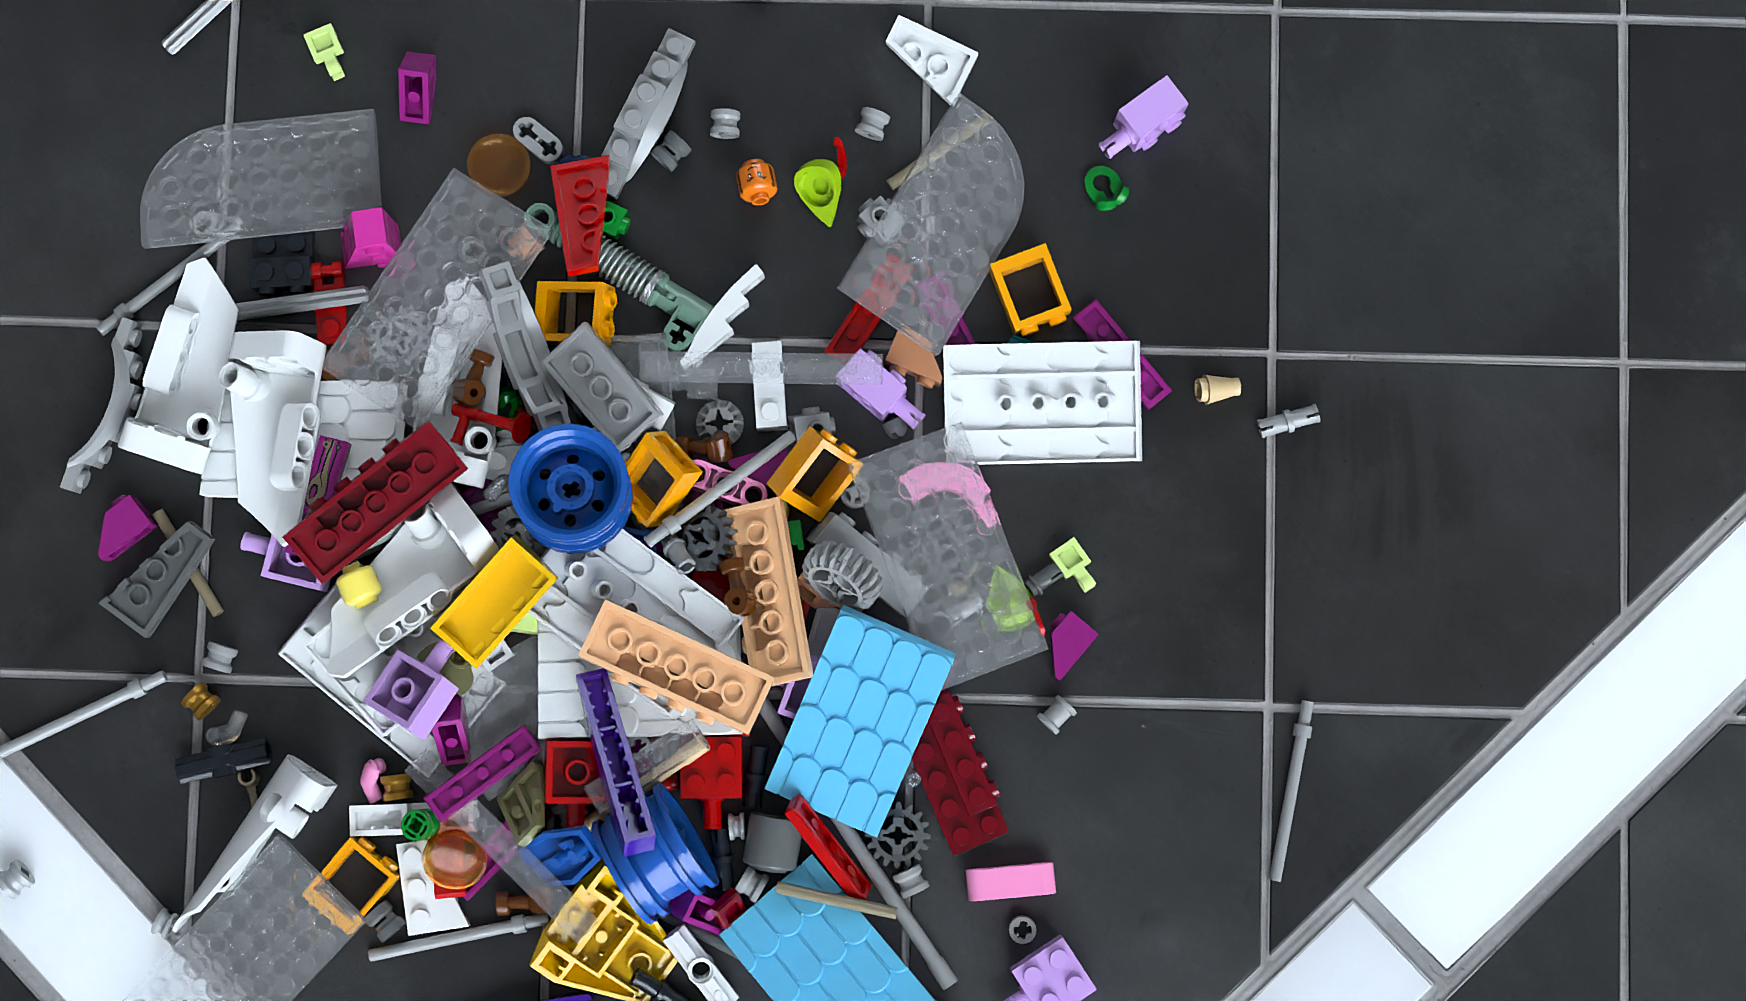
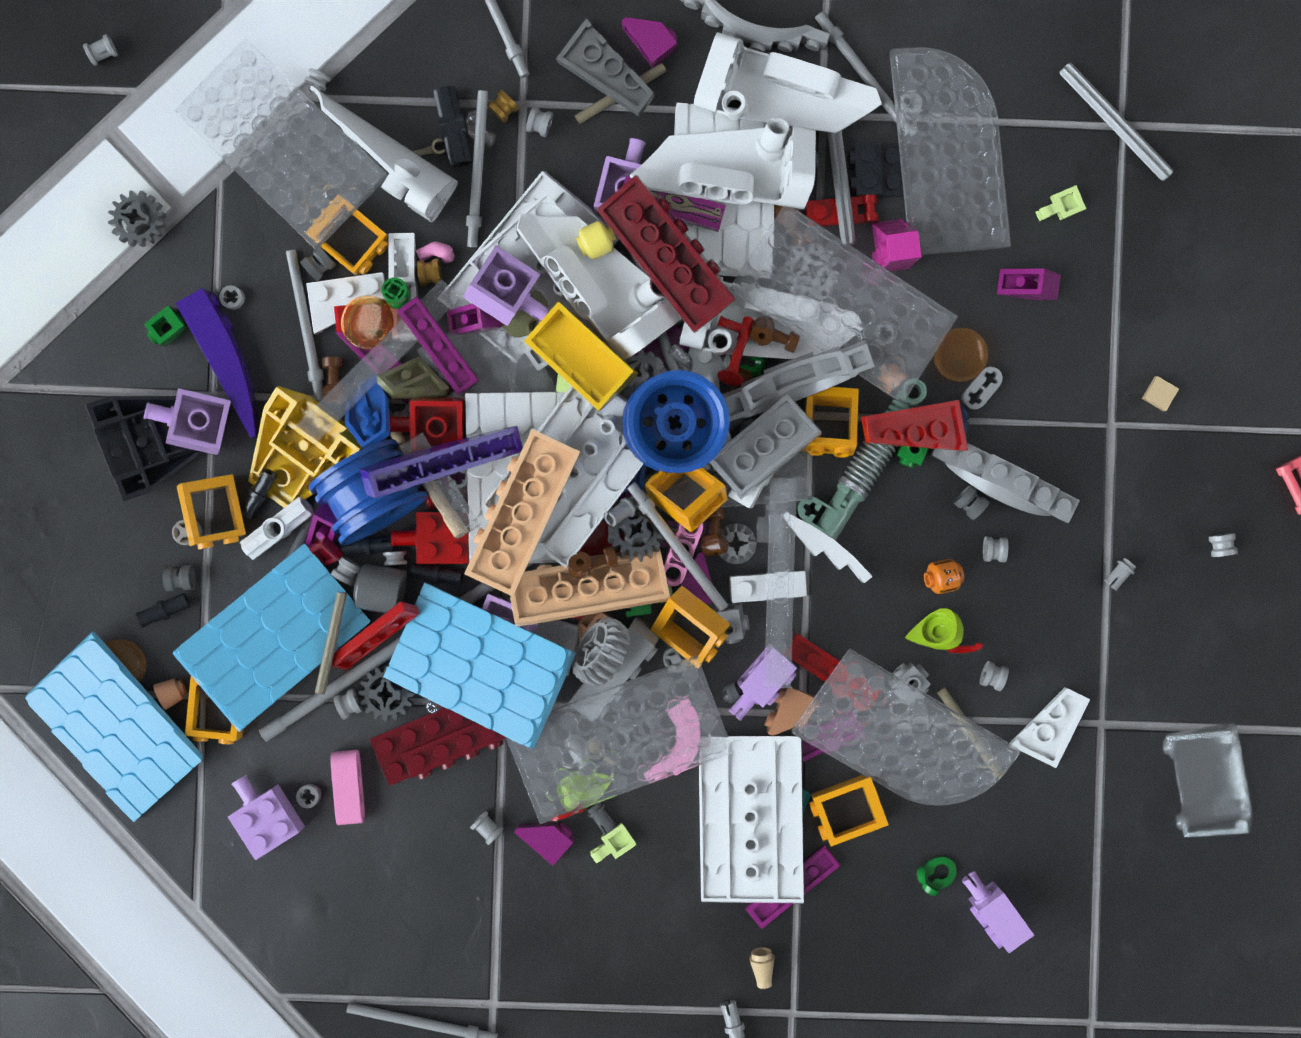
camera: 90 degrees right, 5 degrees up
none -> light grey bar [466,90,488,248]

